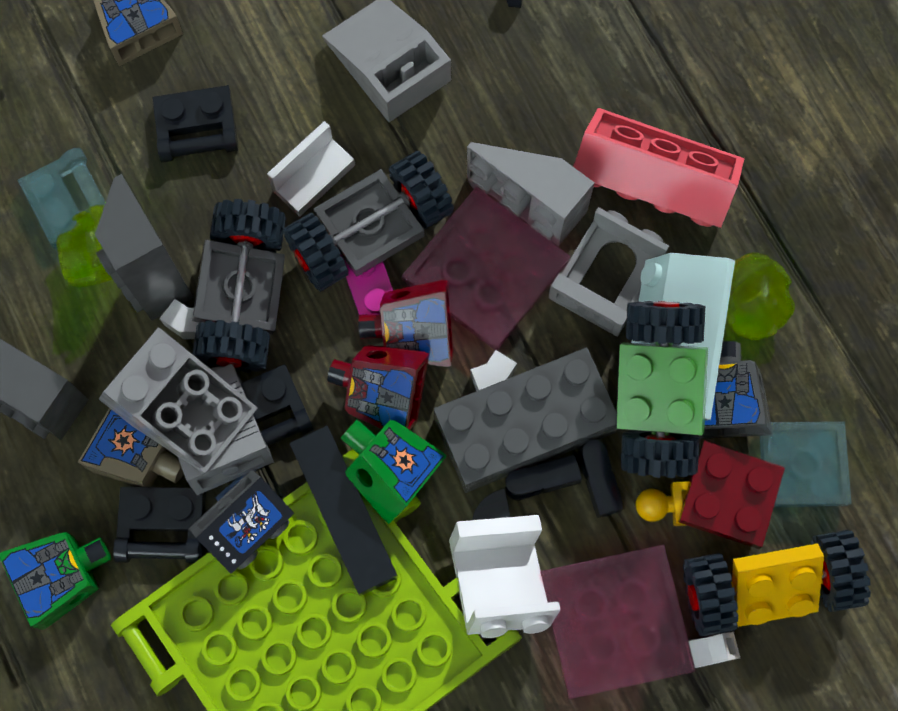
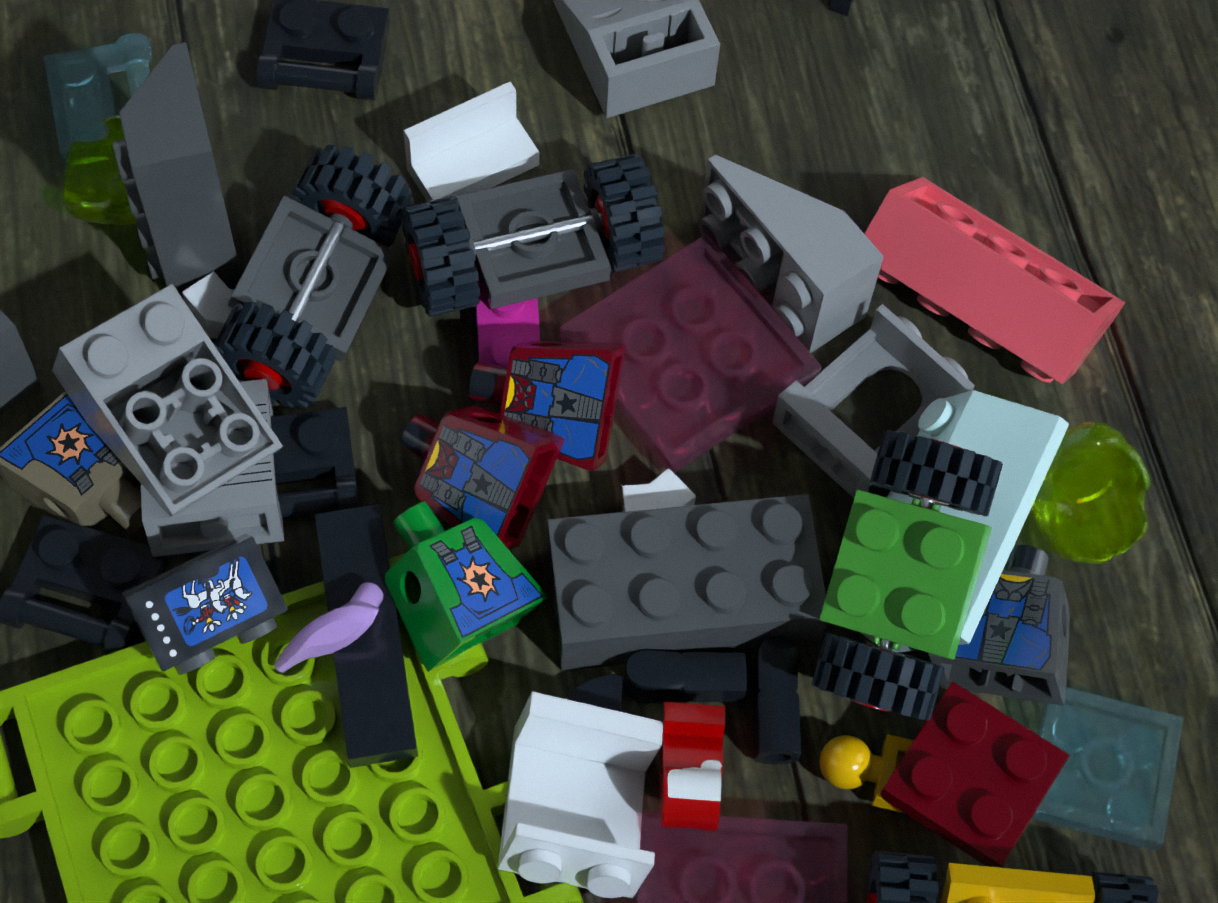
camera: 10 degrees right, 10 degrees down
none -> lavender bar [274,583,383,673]
none -> red leg [659,702,725,832]

